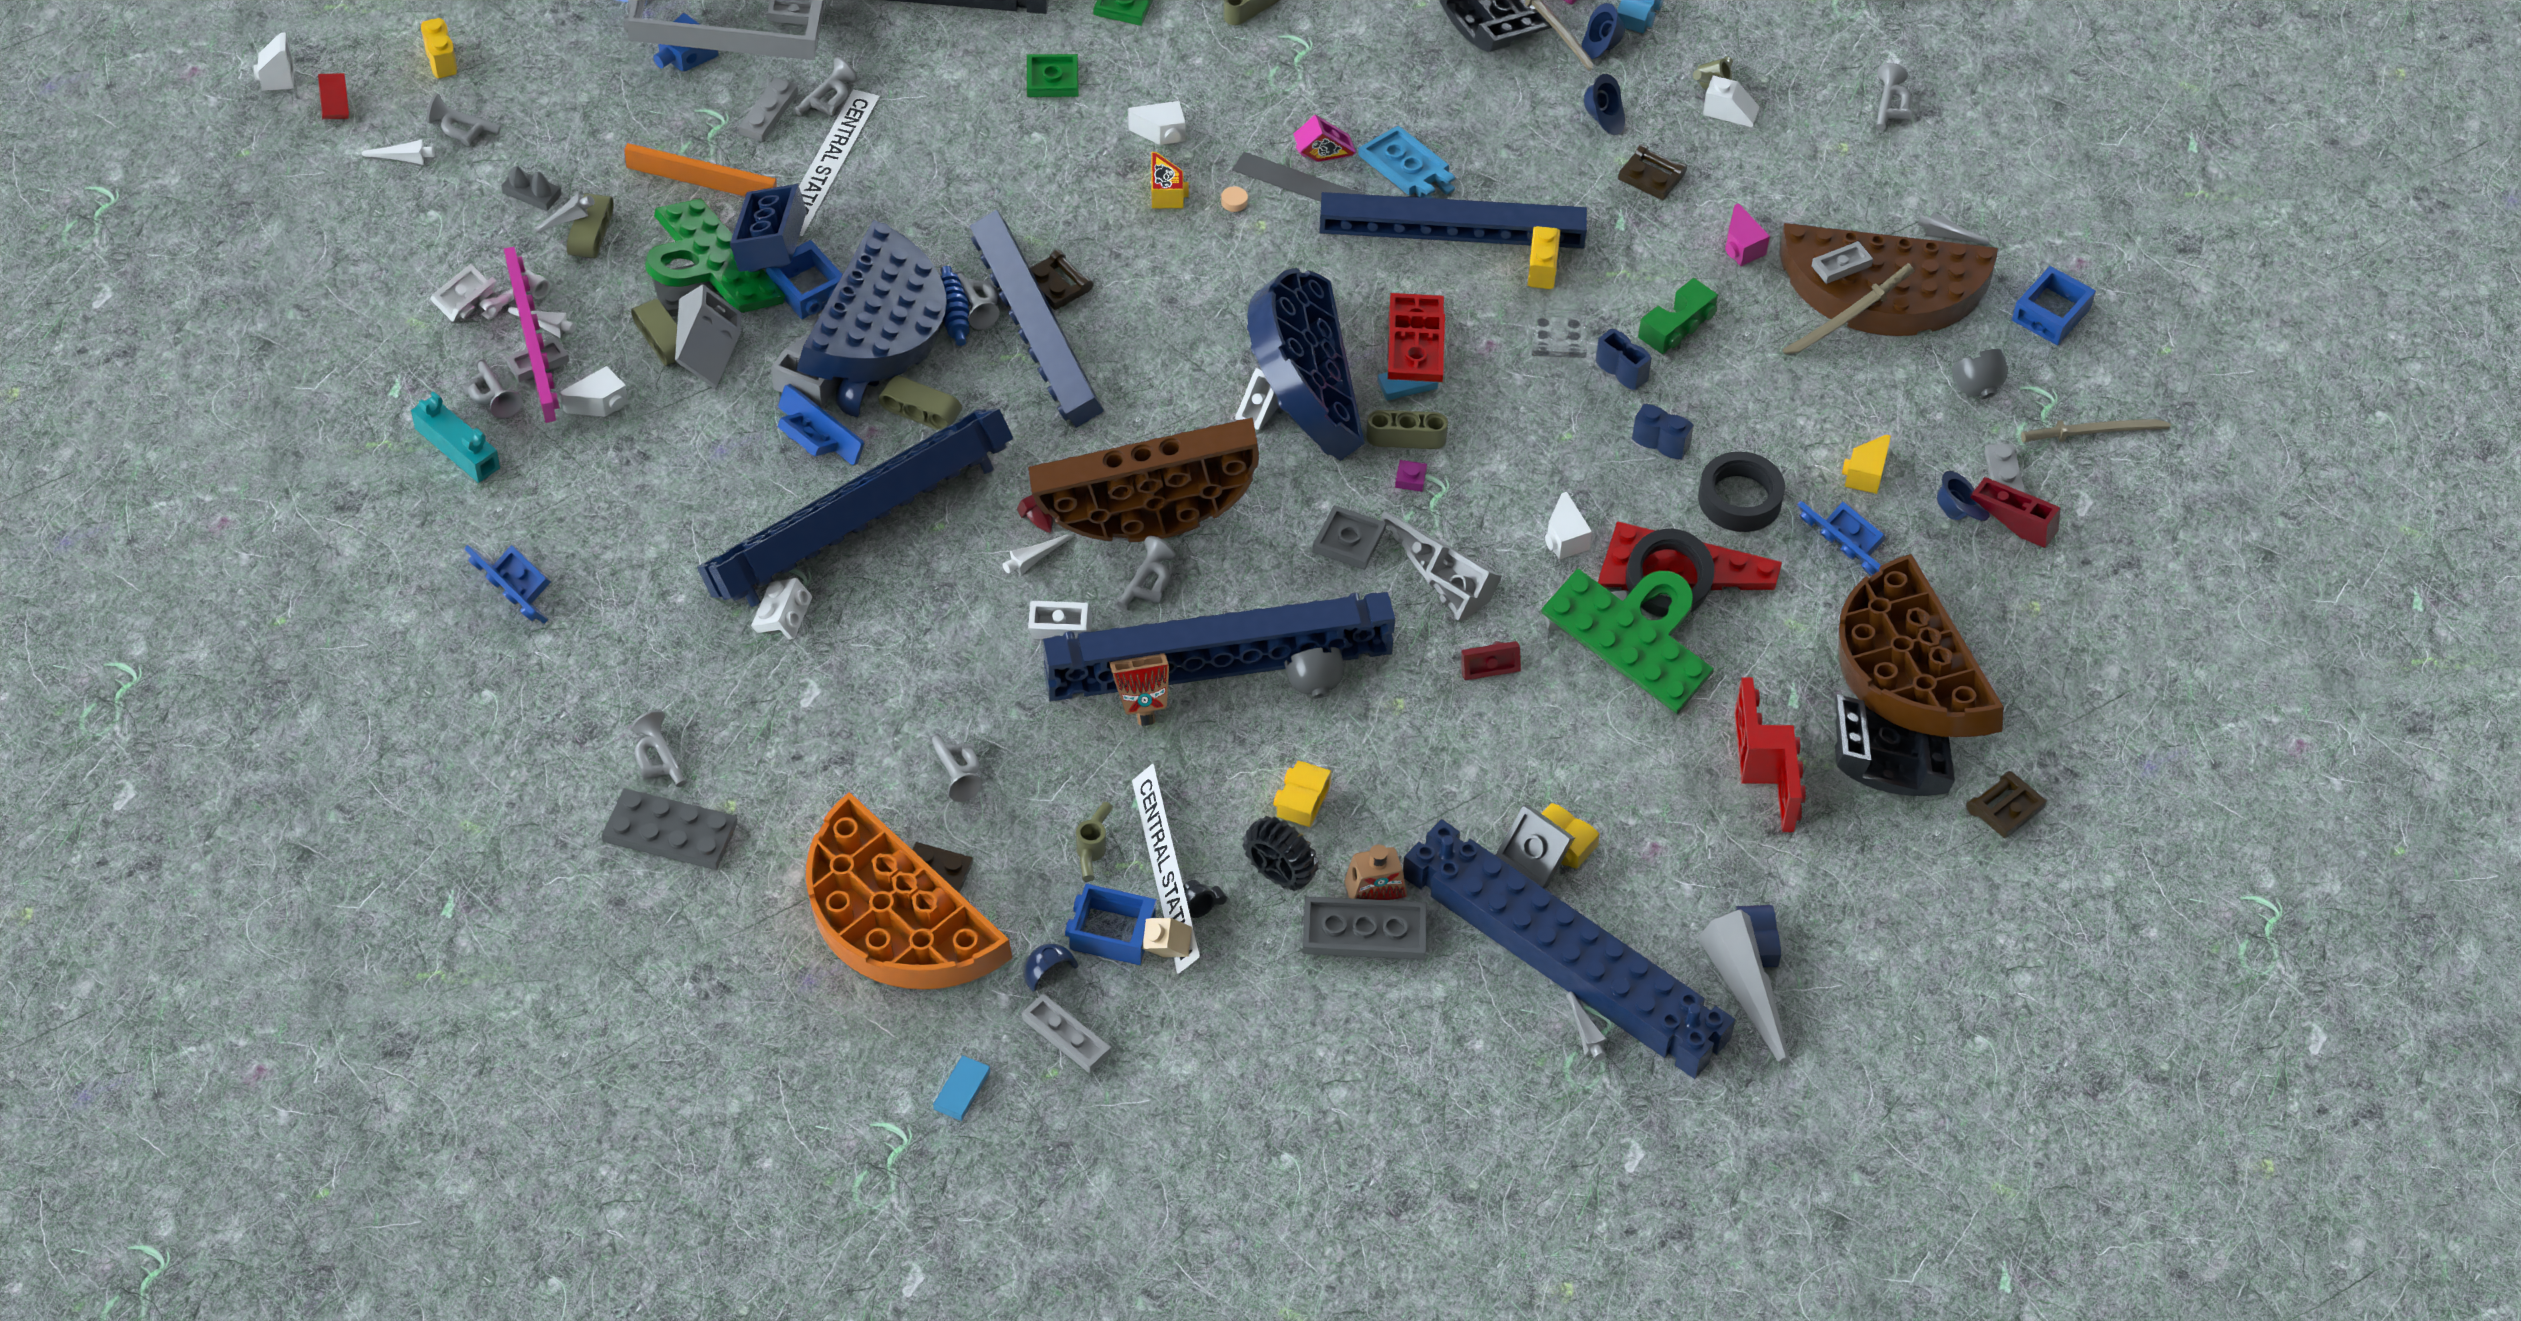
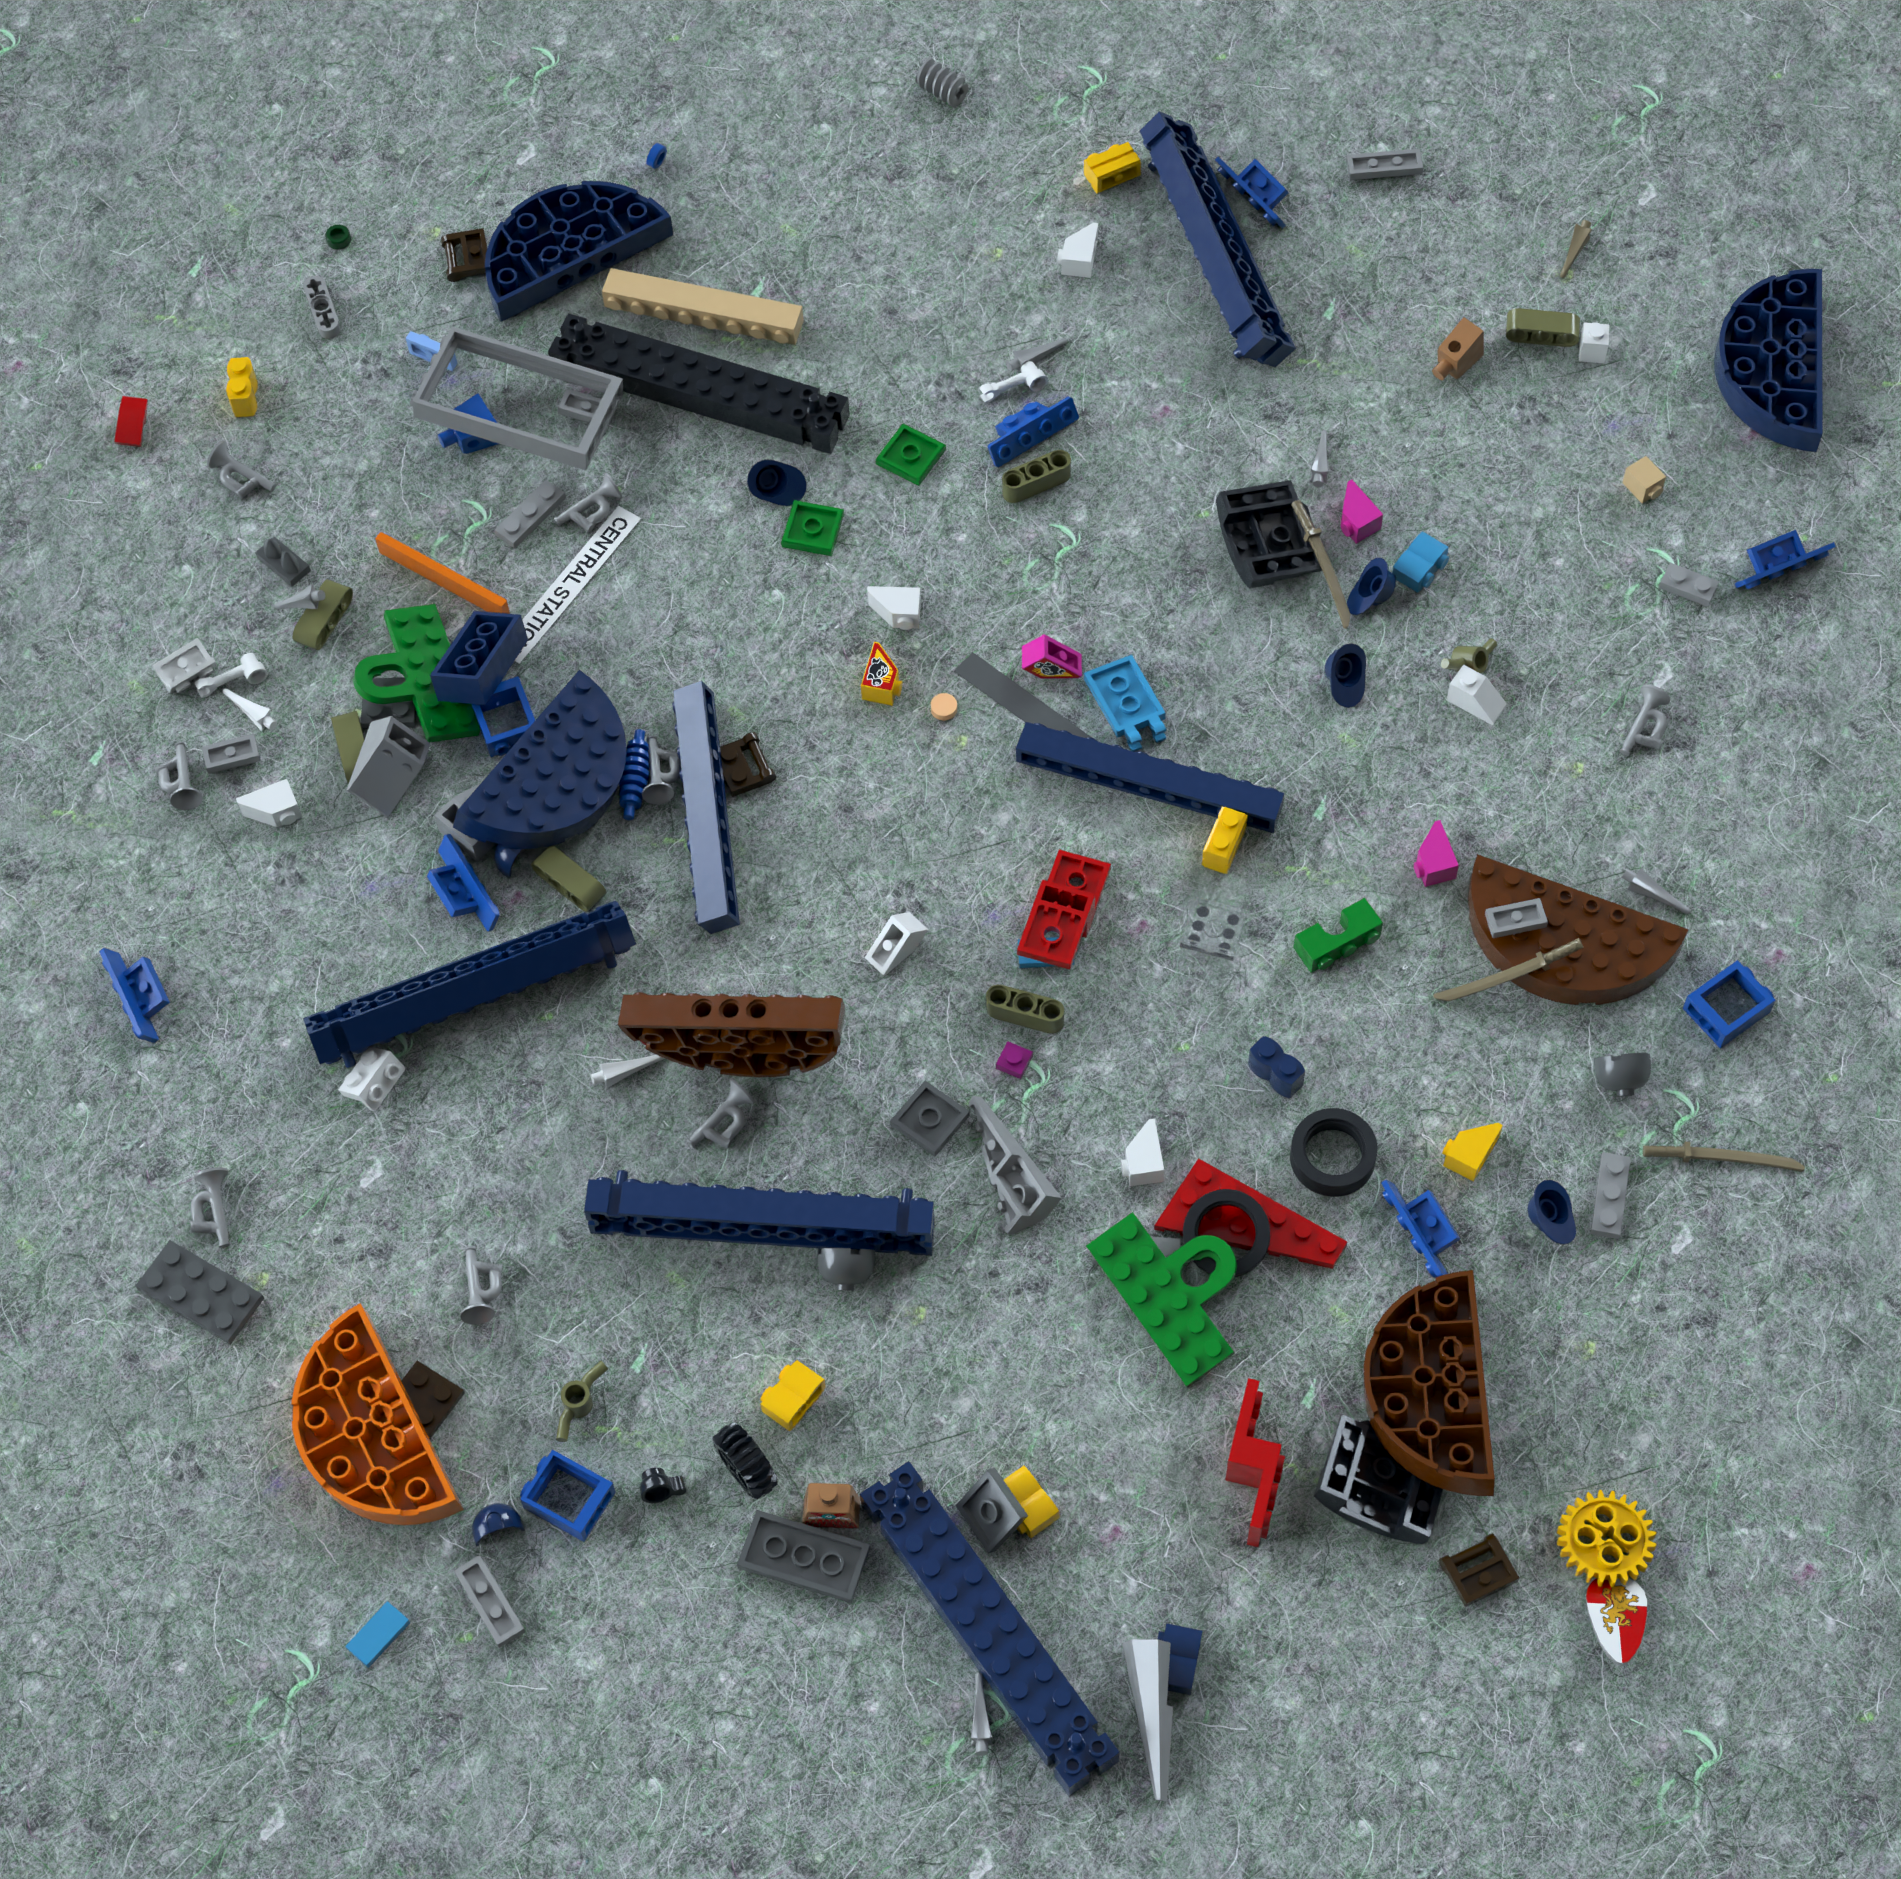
camera: 20 degrees right, 10 degrees up
white slope [254,32,295,91] -> none
white piece [362,139,435,165] -> none
teal brick [411,391,500,483] -> none
dark pink plate [504,247,560,423] -> none
white brick [1028,601,1092,639] -> none
torso [1109,653,1169,726] -> none
white sticker [1132,763,1200,974] -> none
tan brick [1142,918,1192,958] -> none
dark blue brick [1247,268,1365,461] -> none
dark red tile [1461,641,1521,681] -> none
dark blue brick [1595,328,1652,390] -> none
dark brown plate [1618,144,1687,201] -> none
dark red slope [1971,477,2061,548] -> none
none -> dark blue piece [747,459,807,506]
none -> yellow gear [1557,1490,1656,1588]
none -> shield [1585,1578,1647,1666]

